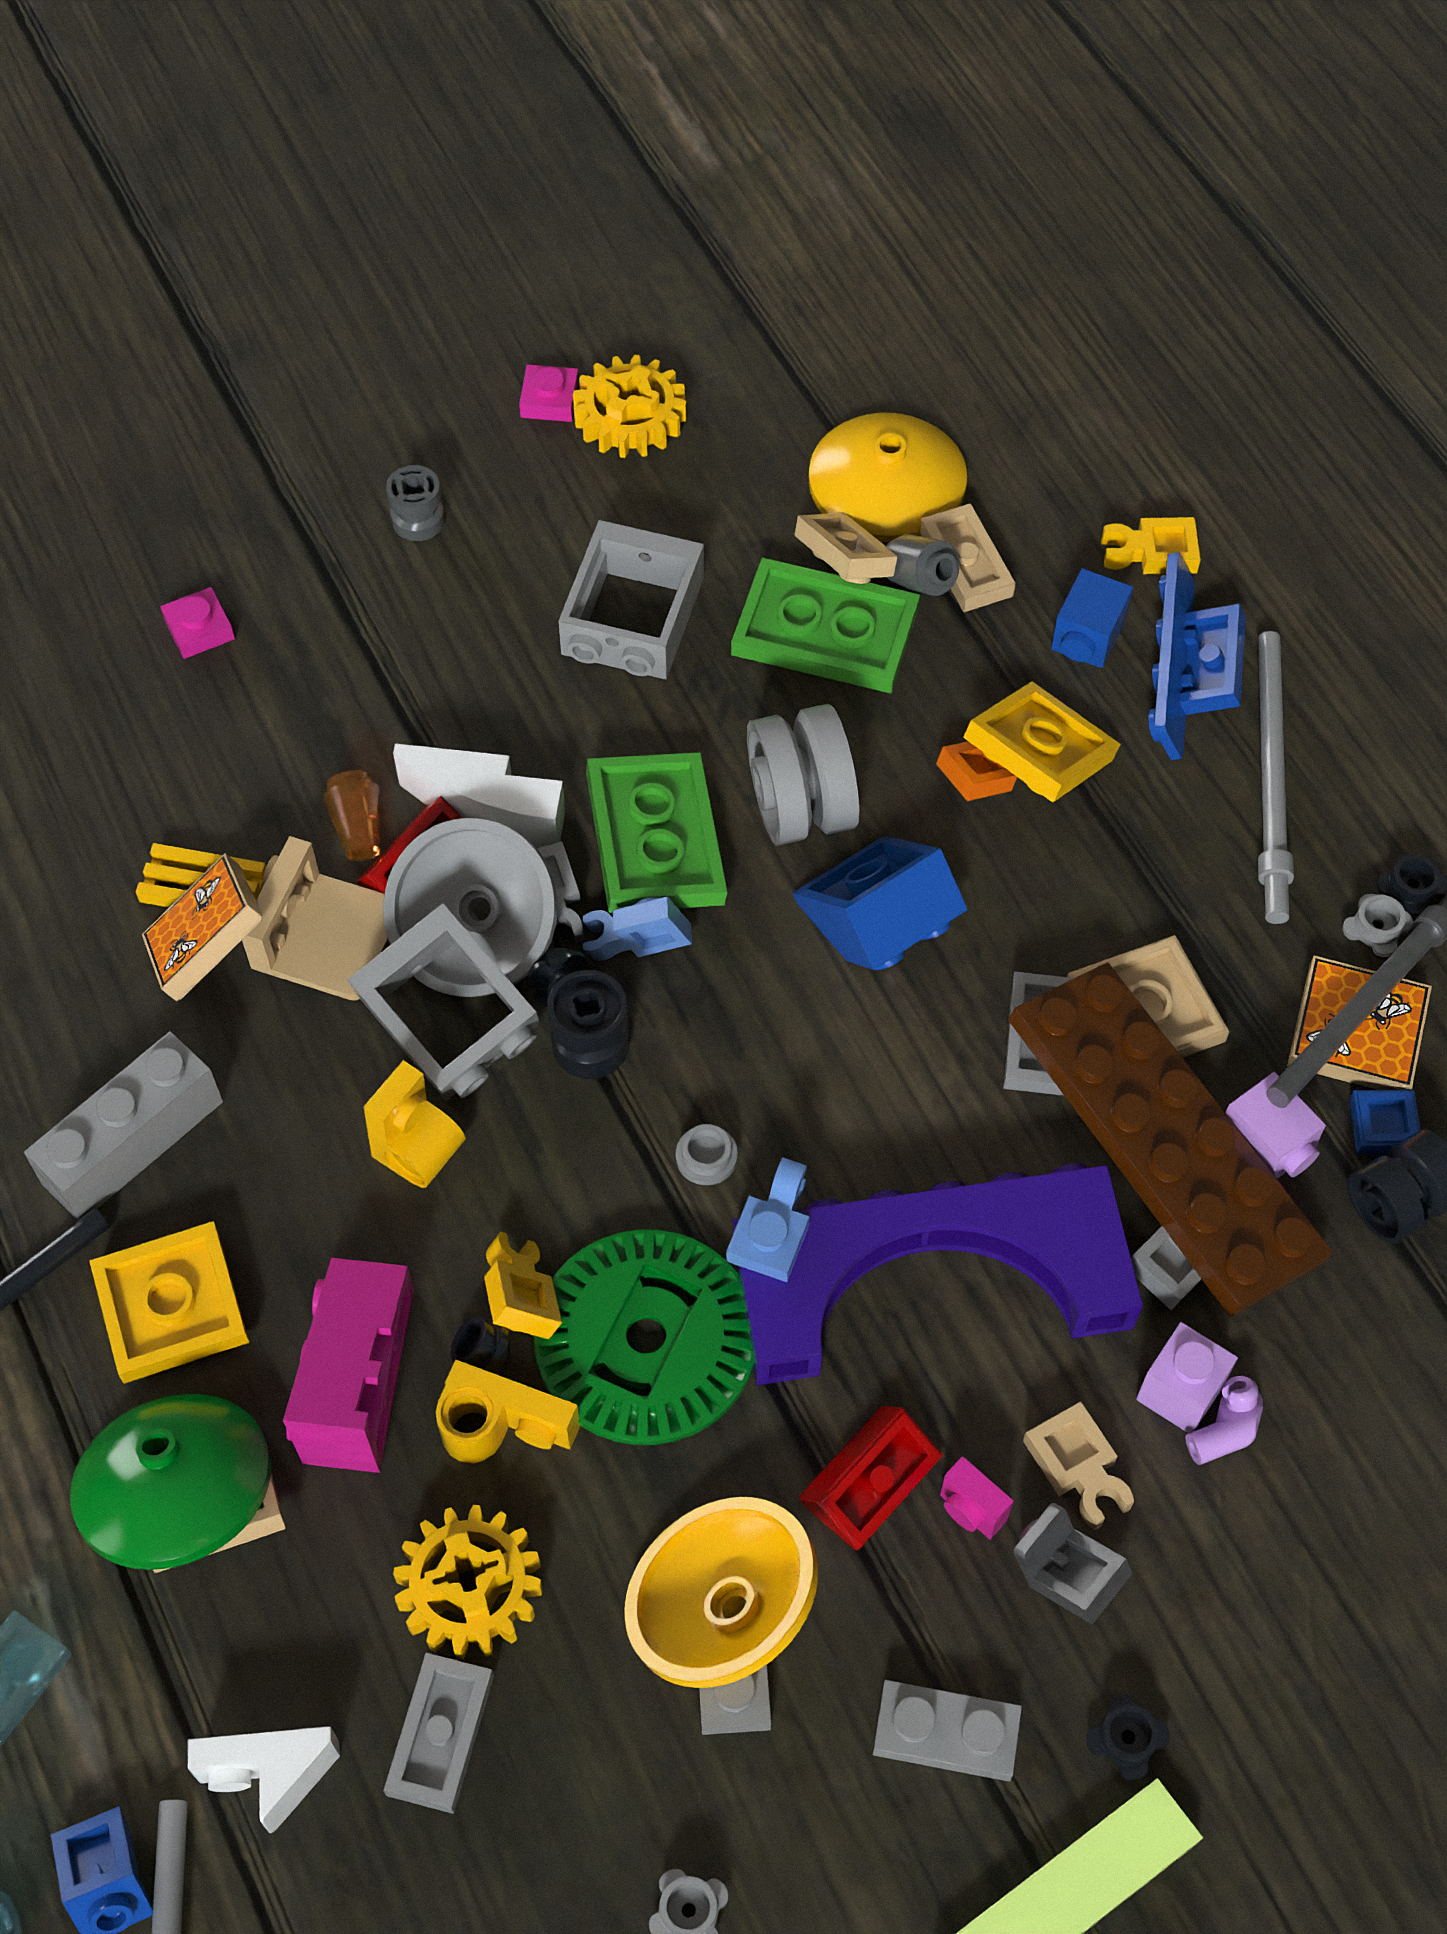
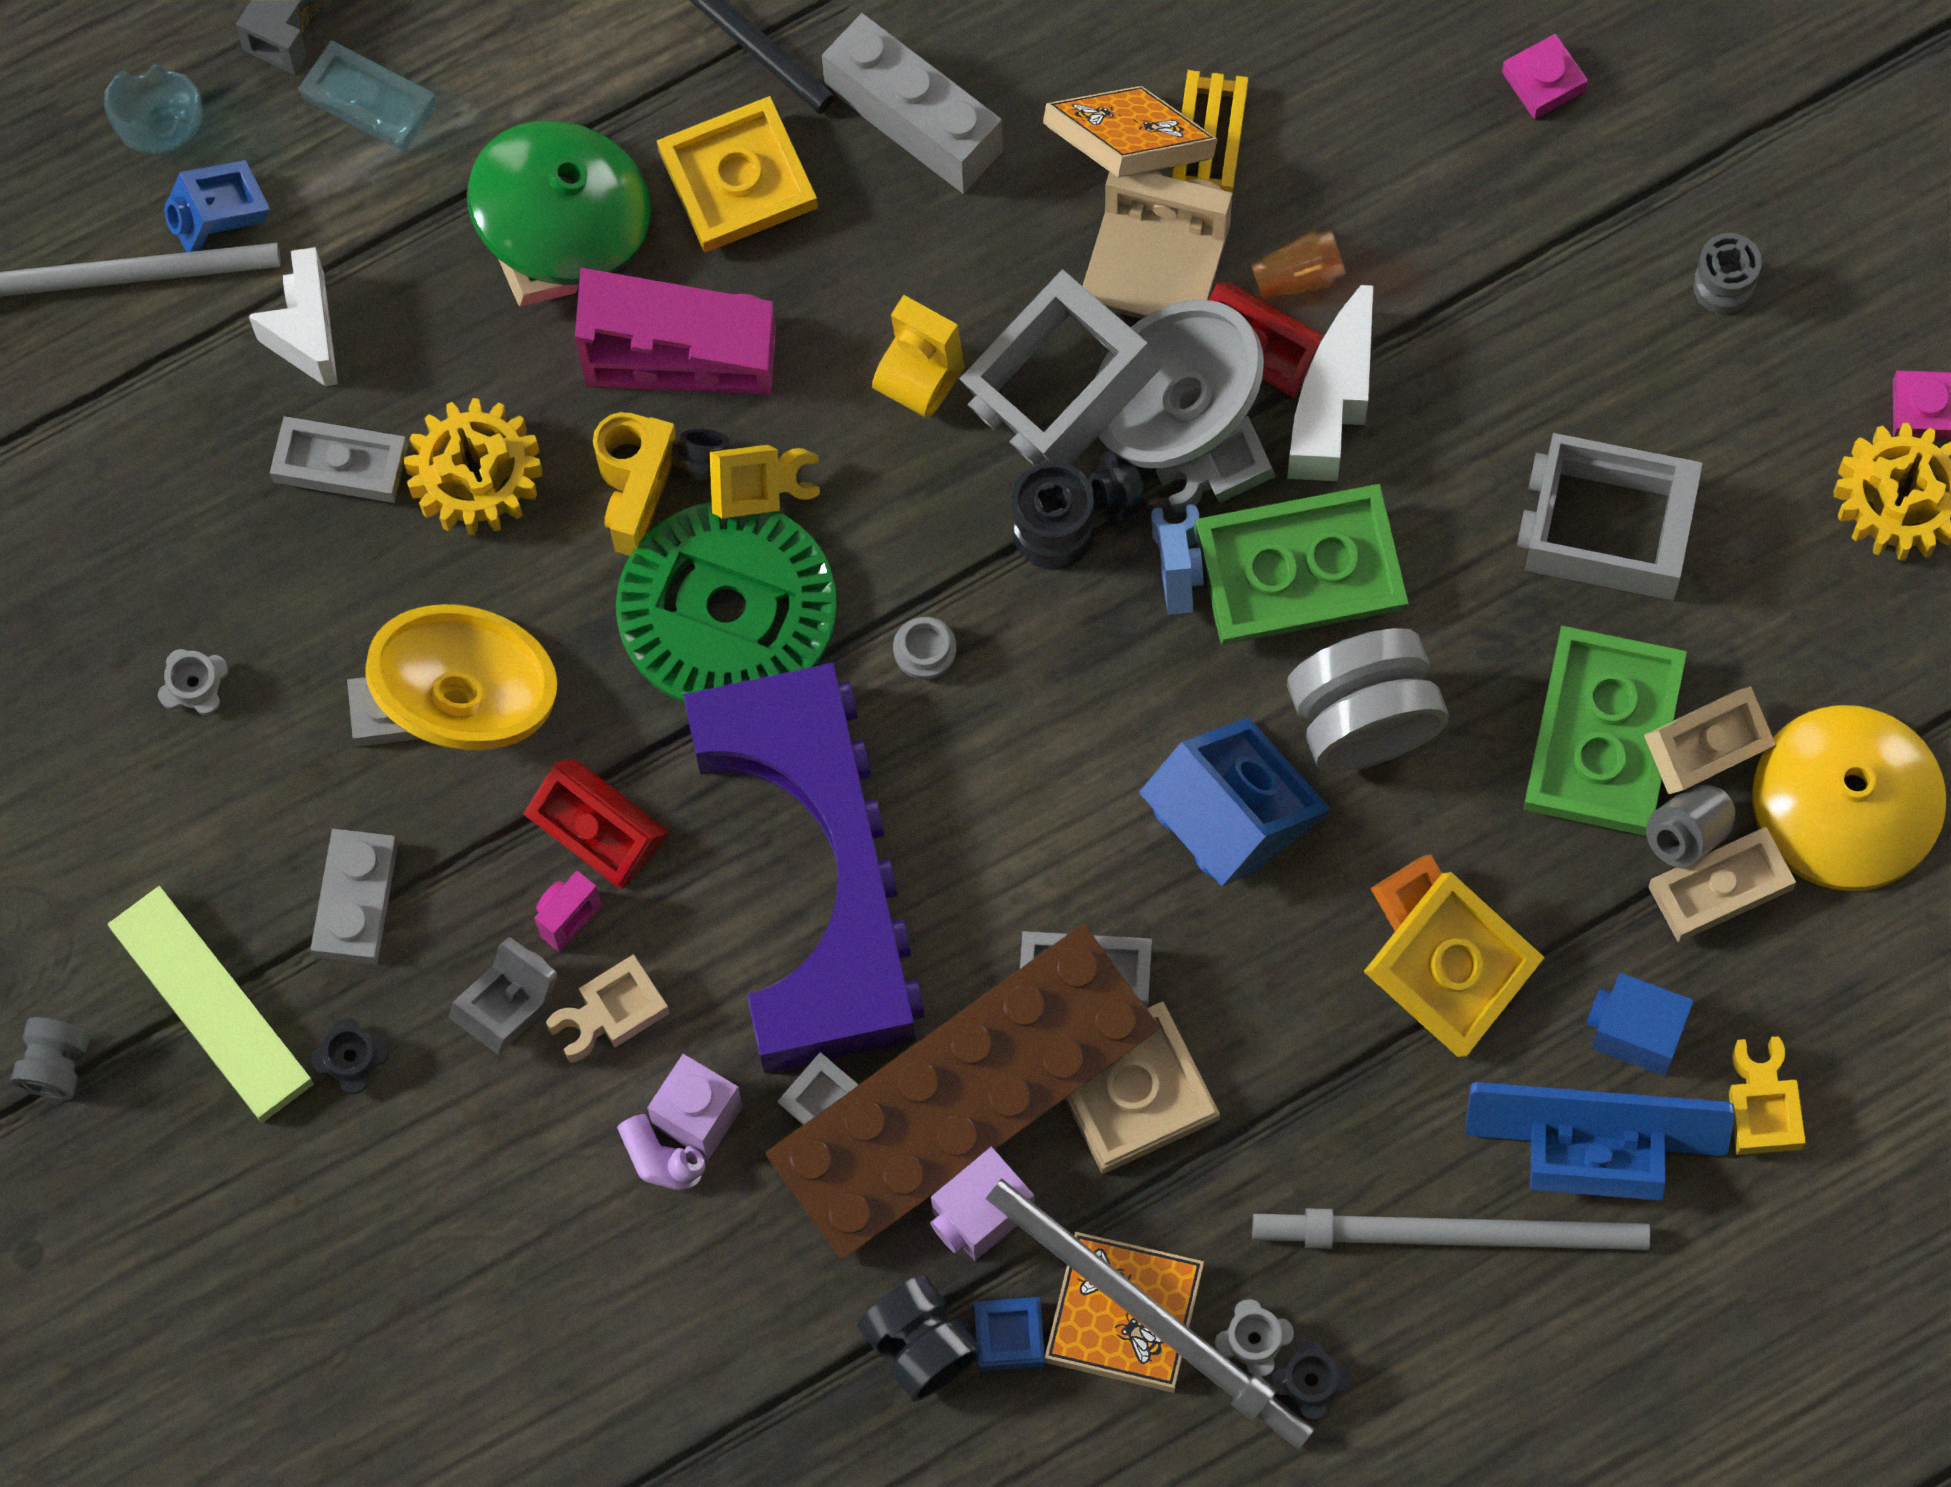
camera: 90 degrees right, 10 degrees up
medium blue plate [726,1158,810,1282] -> none

